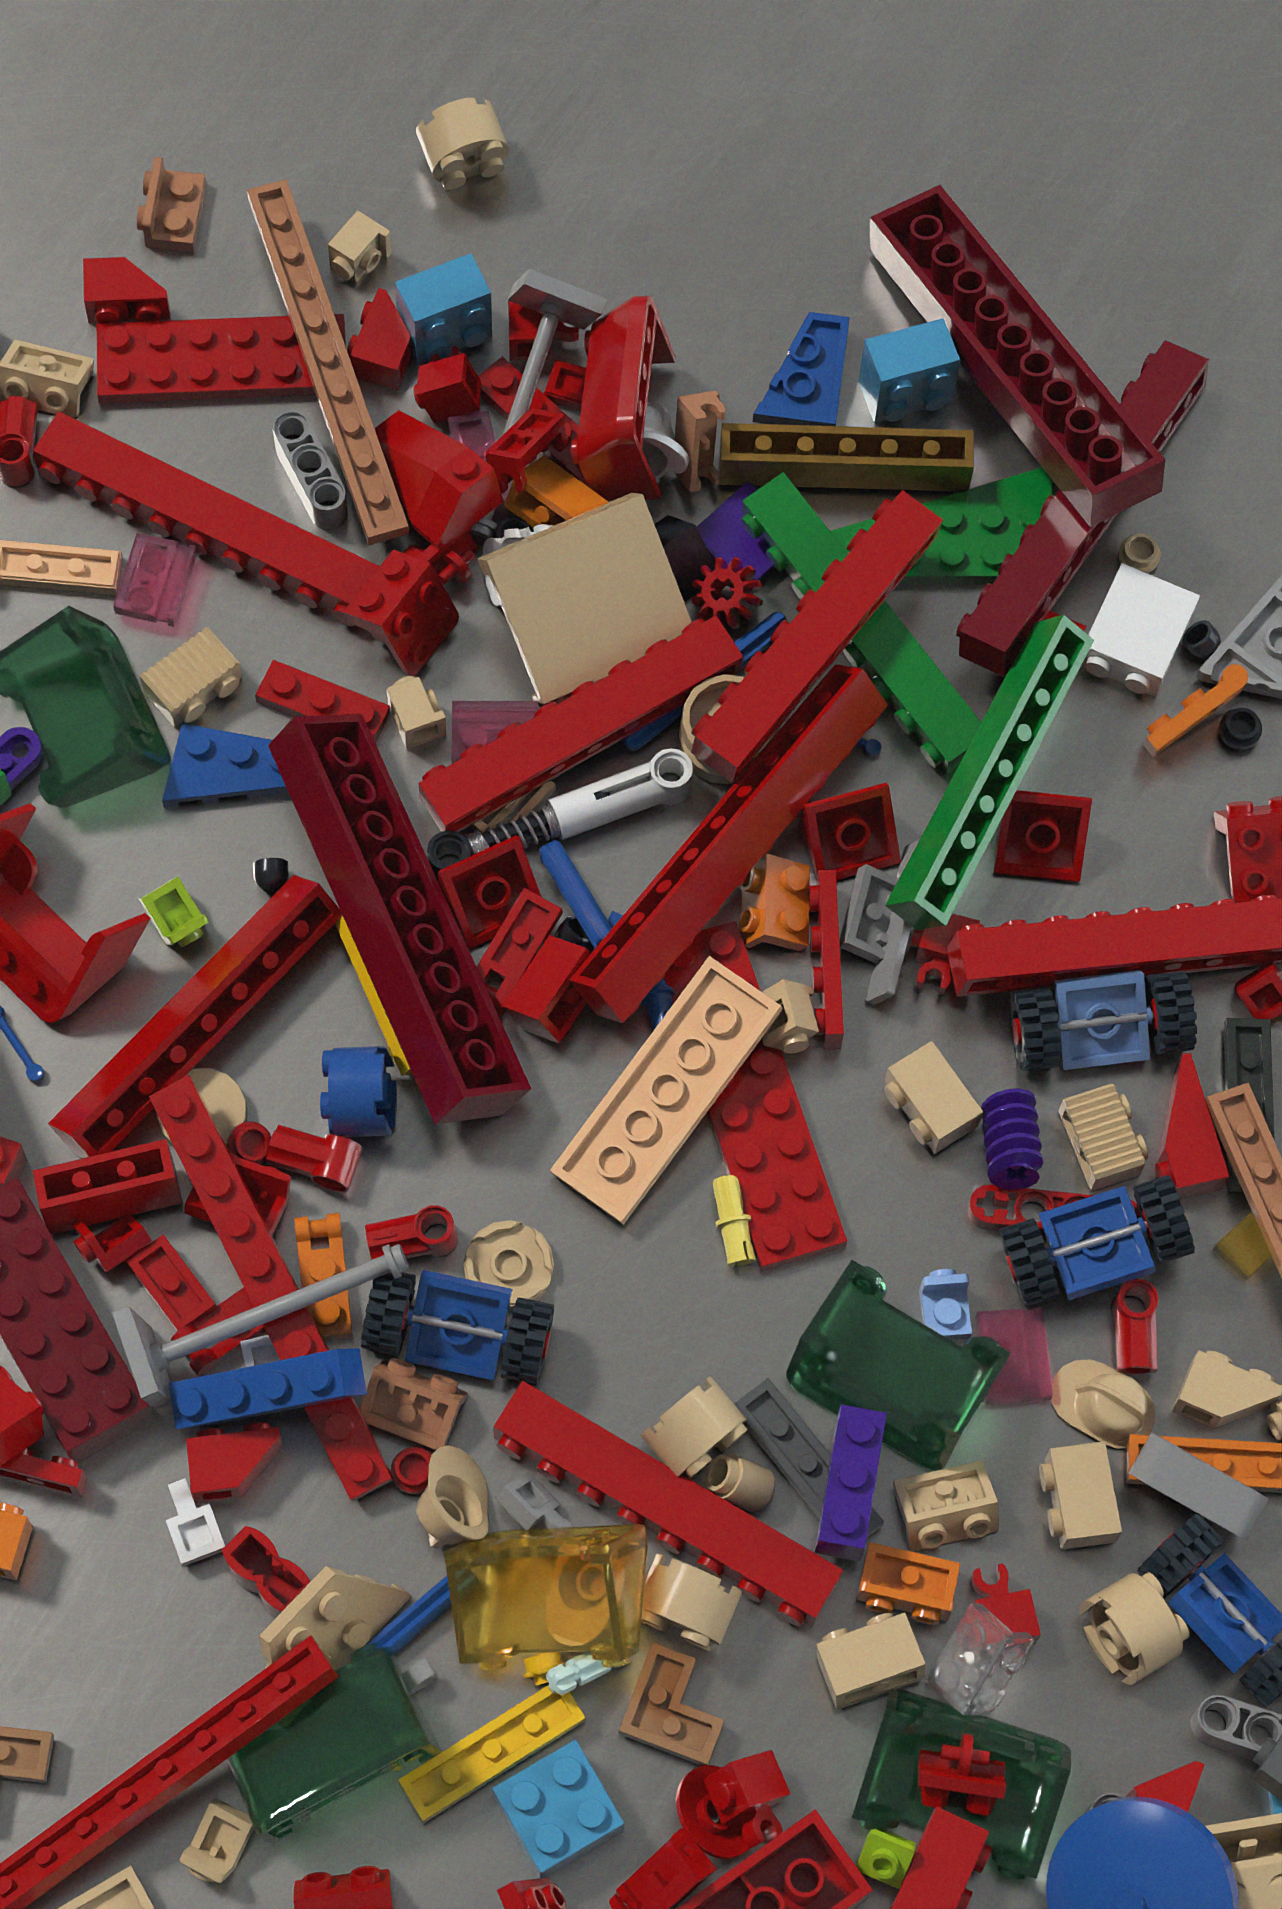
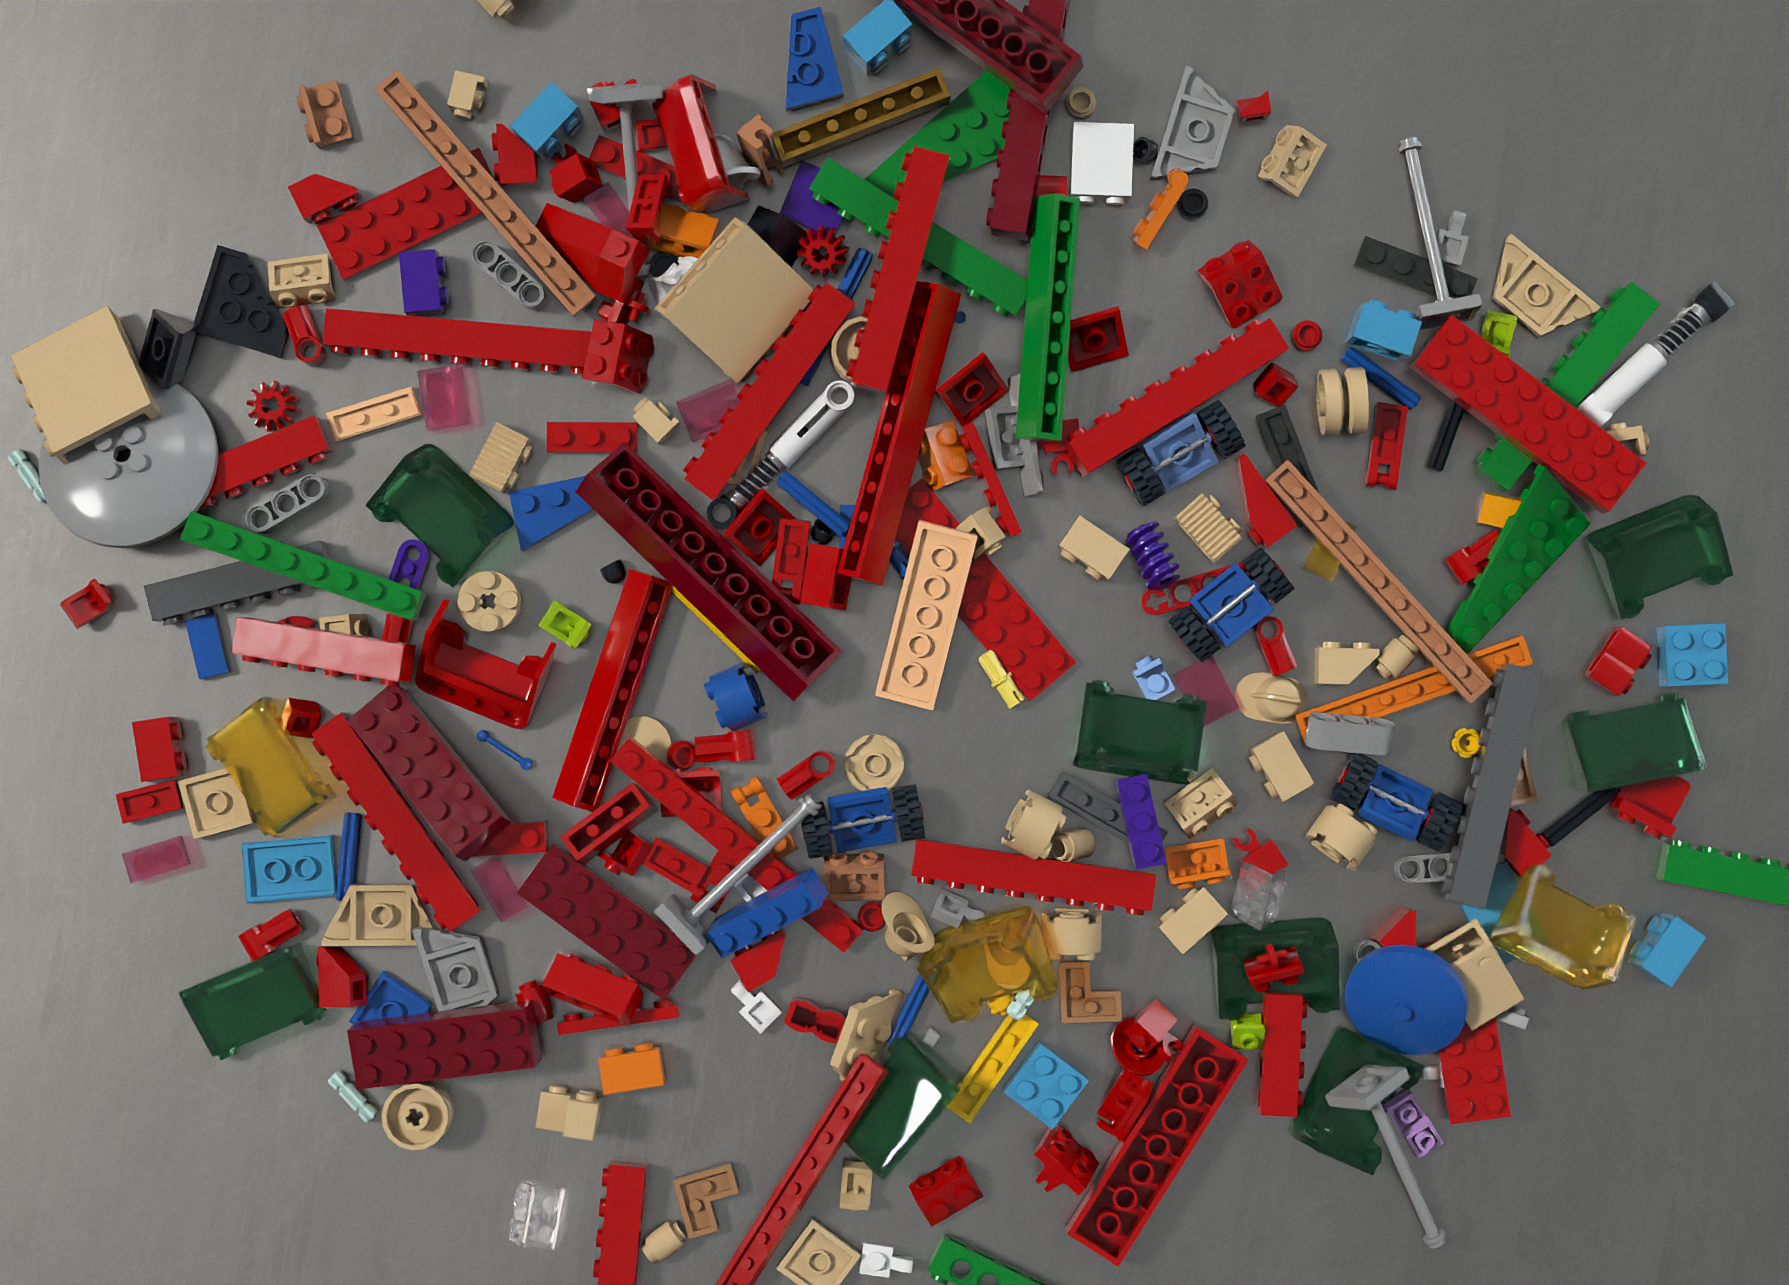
camera: 20 degrees left, 20 degrees up
none -> dark purple brick [399,249,449,316]
none -> tan brick [457,571,521,632]

